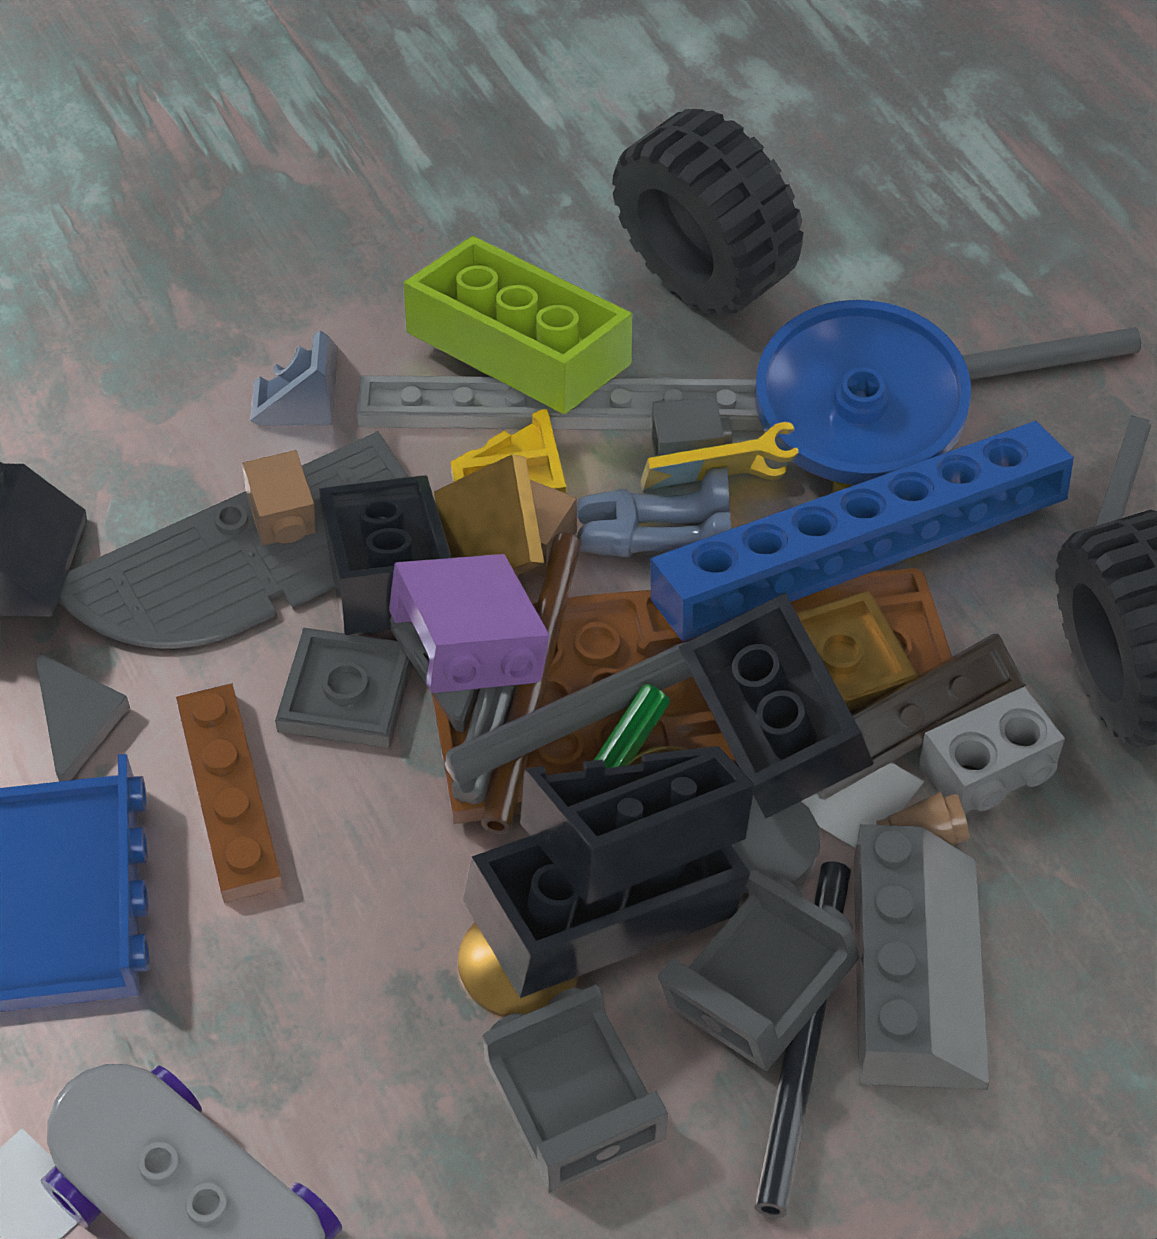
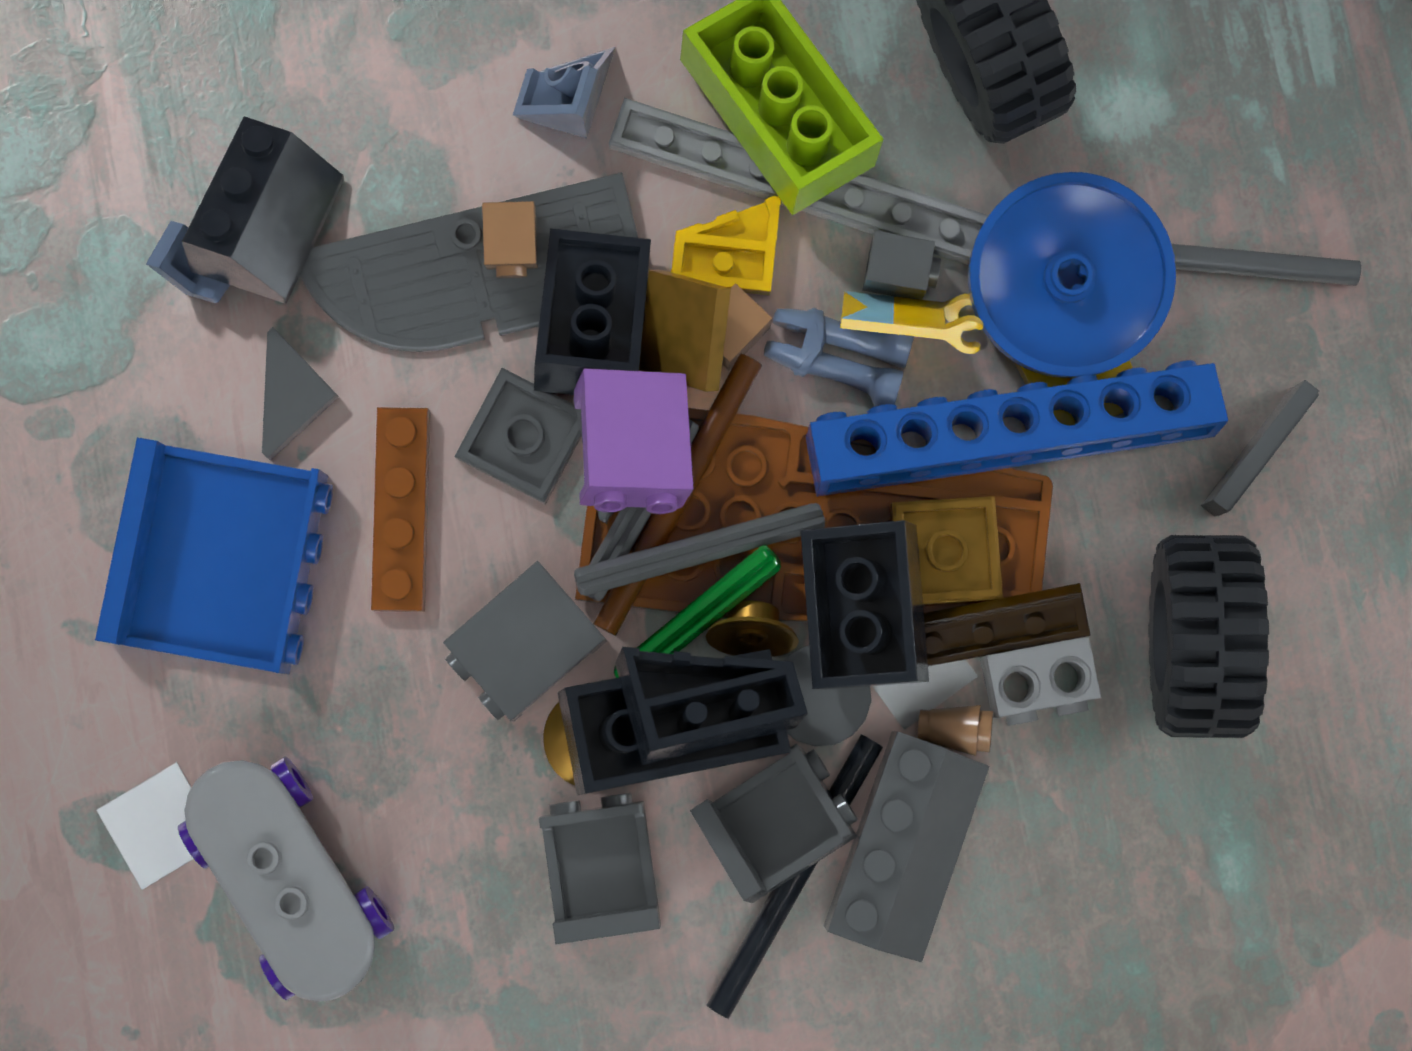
camera: 15 degrees right, 30 degrees up
none -> dark grey panel [443,561,607,721]

